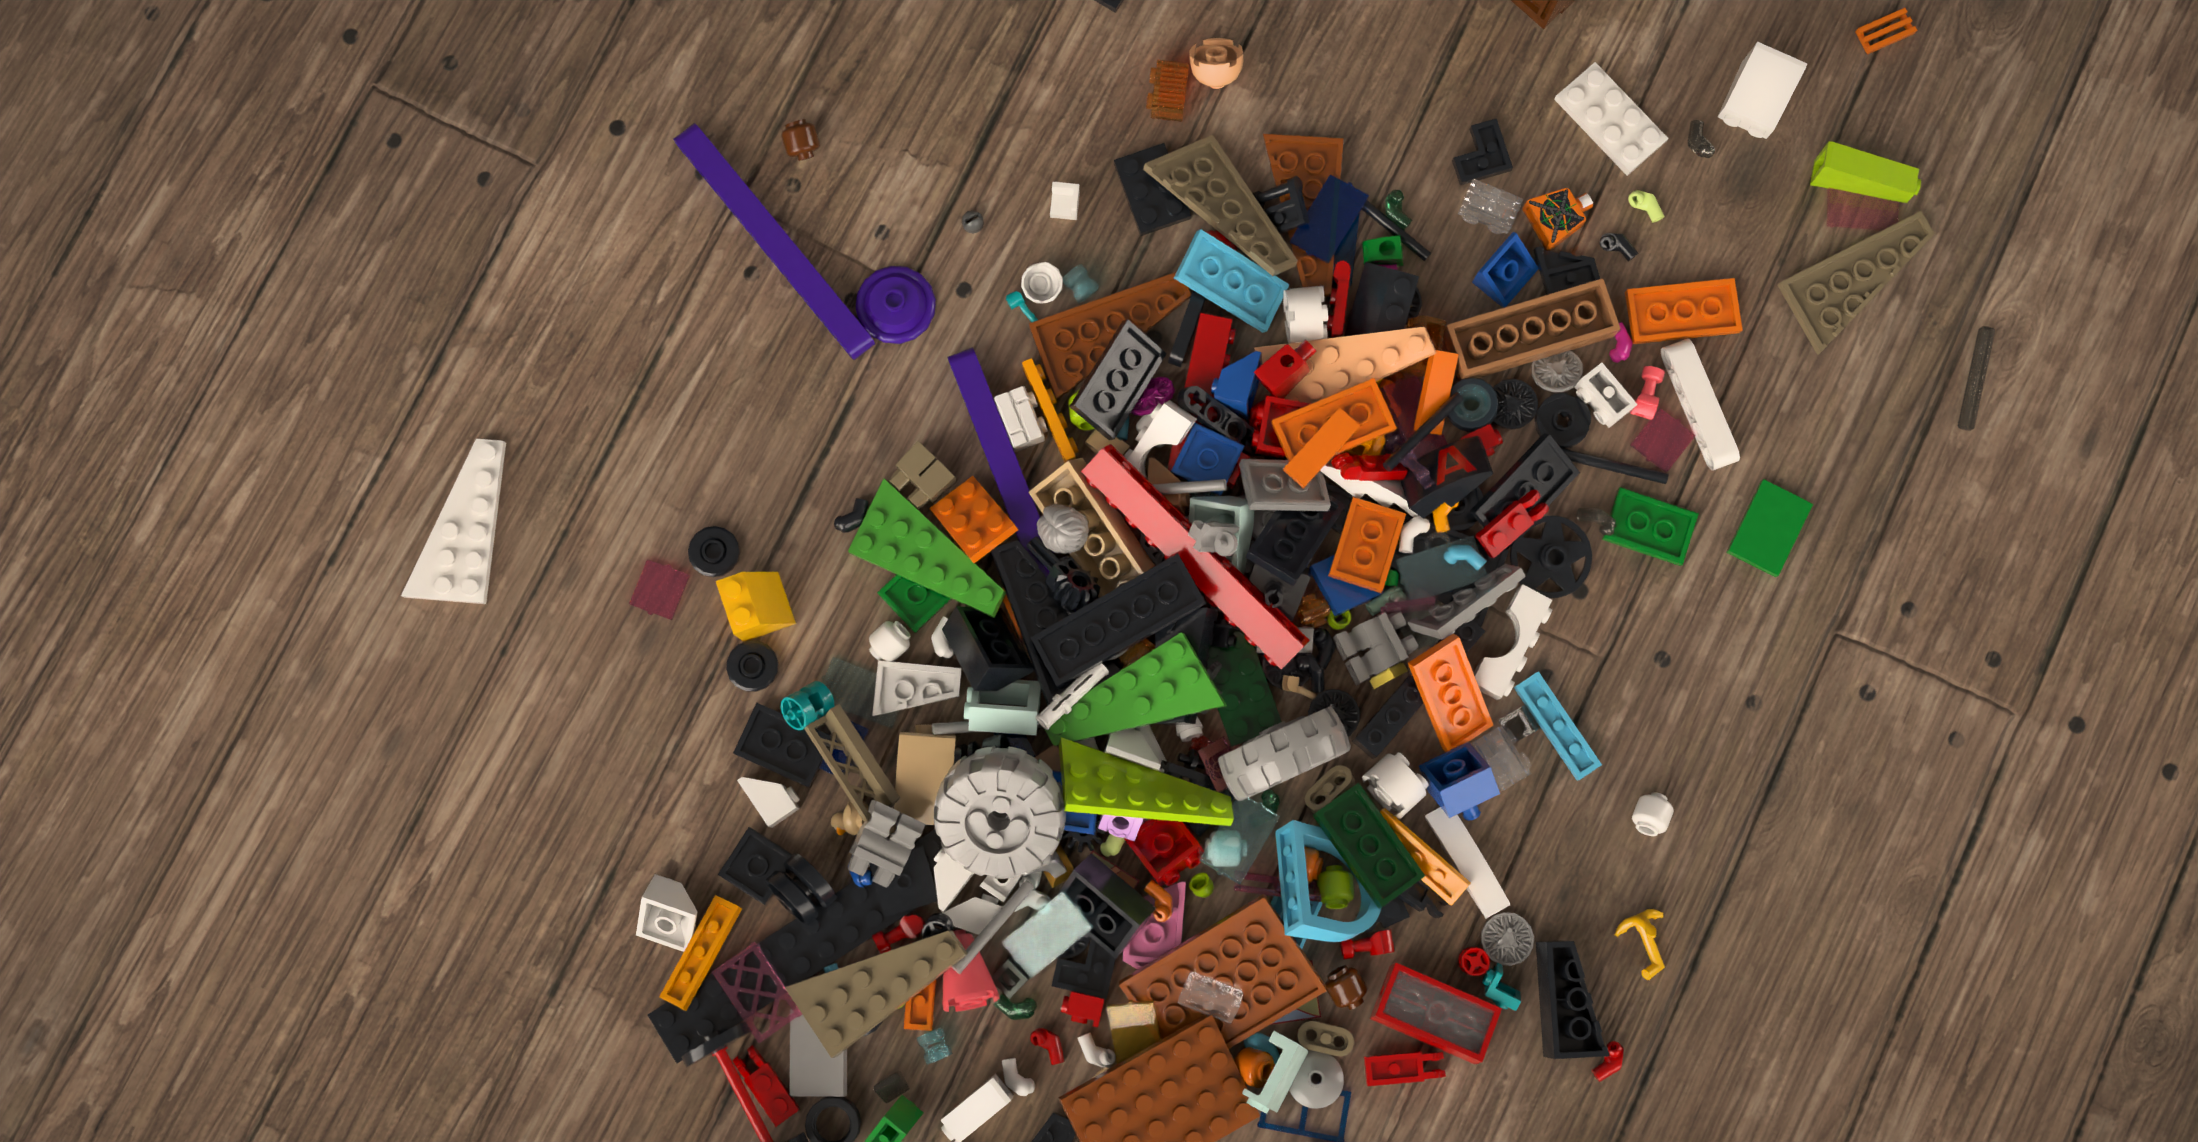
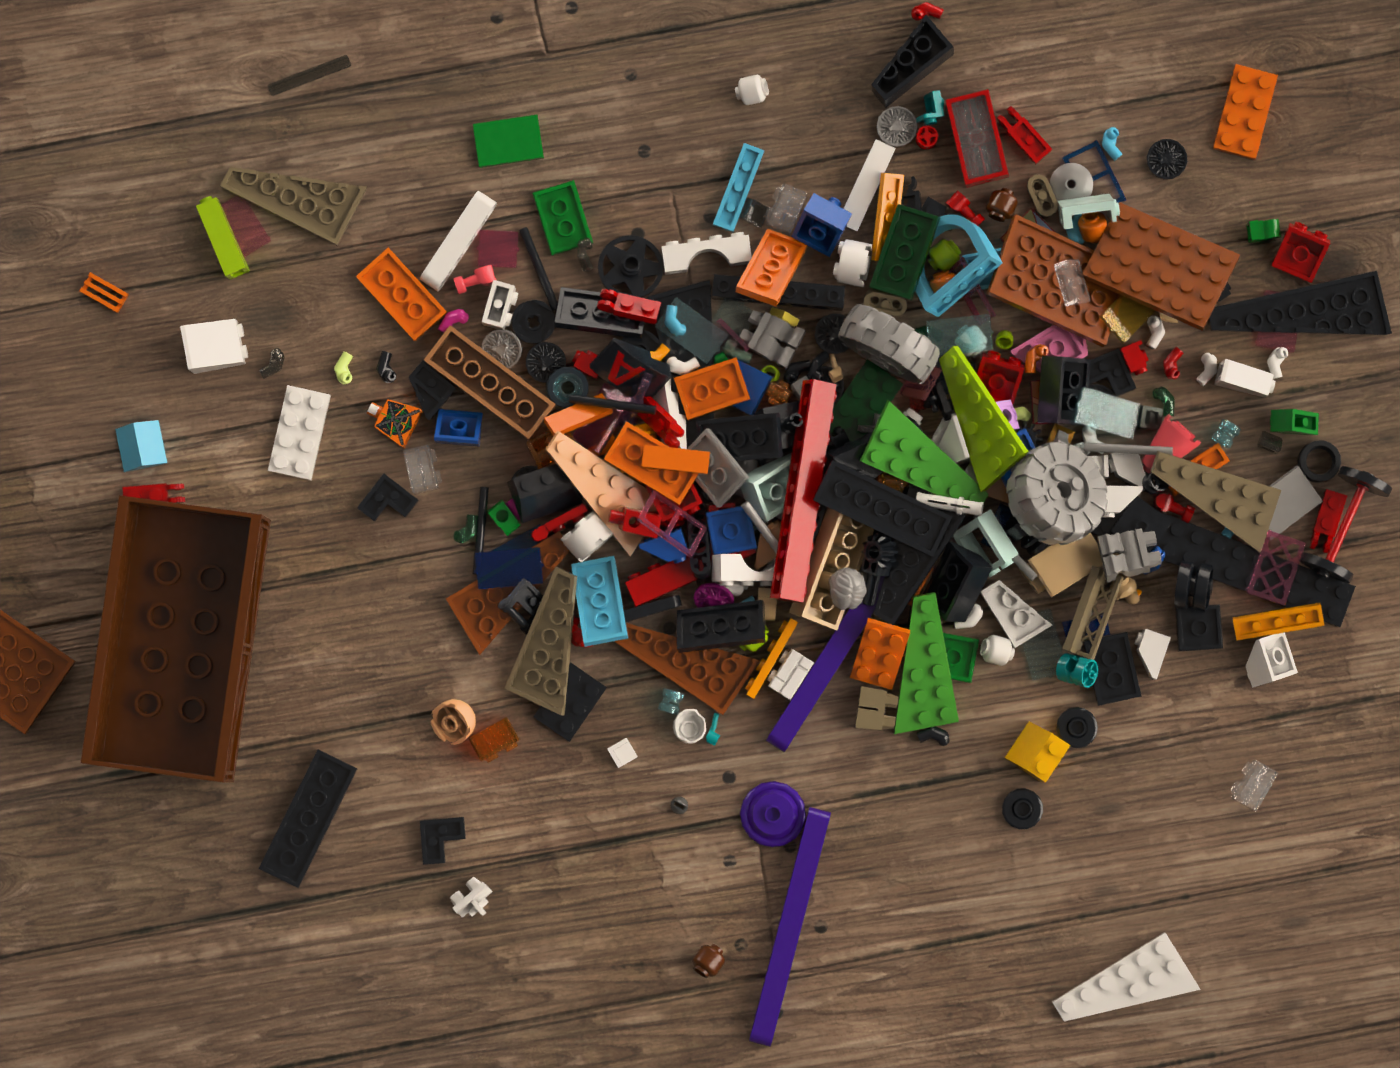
camera: 125 degrees left, 5 degrees up
clear pink piece [629,559,690,620] -> none
light grey hips [1188,520,1240,556] -> none
light grey wing [1408,564,1526,640] -> none
yellow piece [1614,909,1665,980] -> none
none -> clear pink window [637,490,707,558]
none -> clear brick [1231,760,1278,811]

